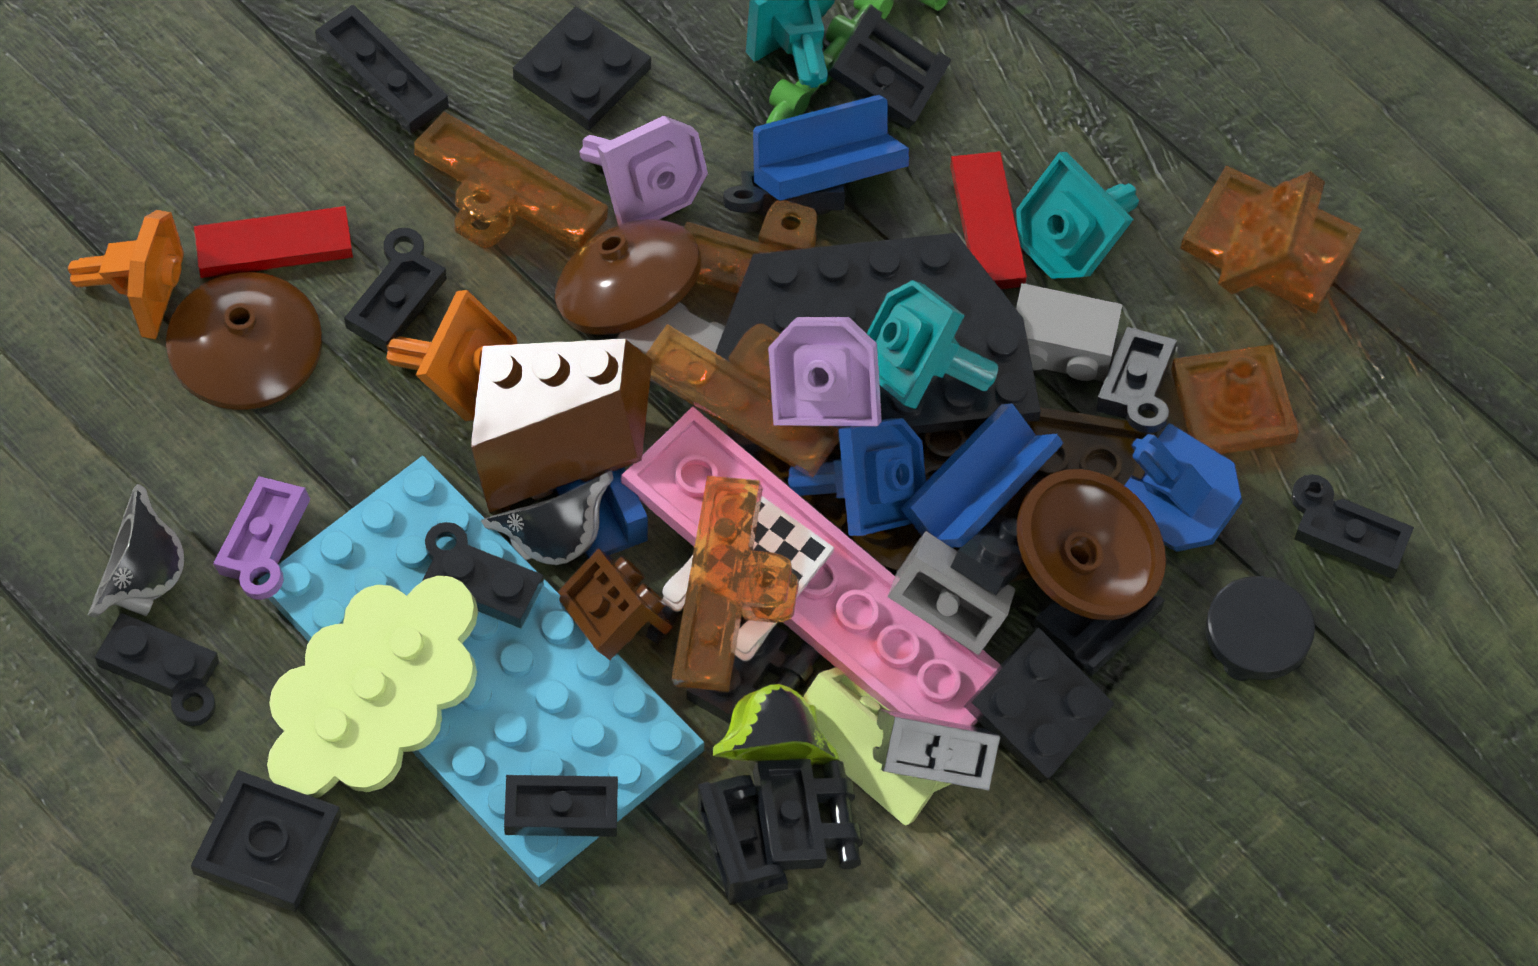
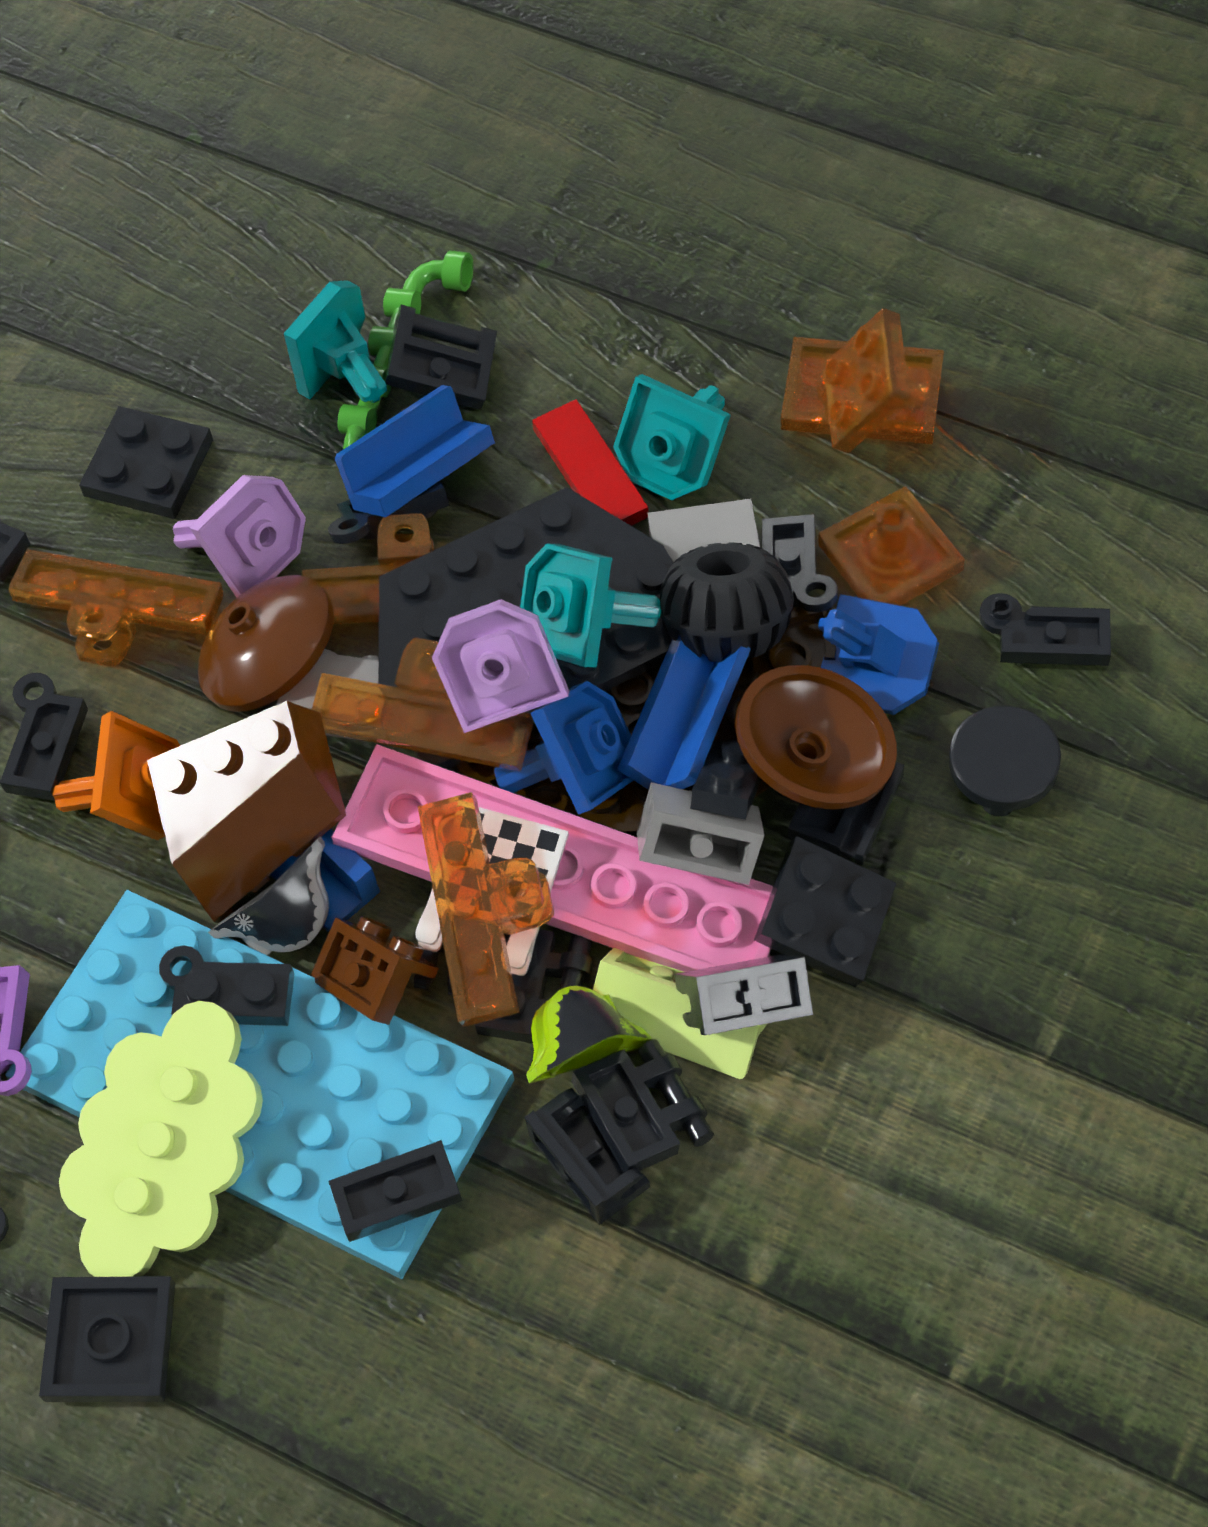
camera: 10 degrees left, 0 degrees up
none -> black wheel [659,542,794,662]

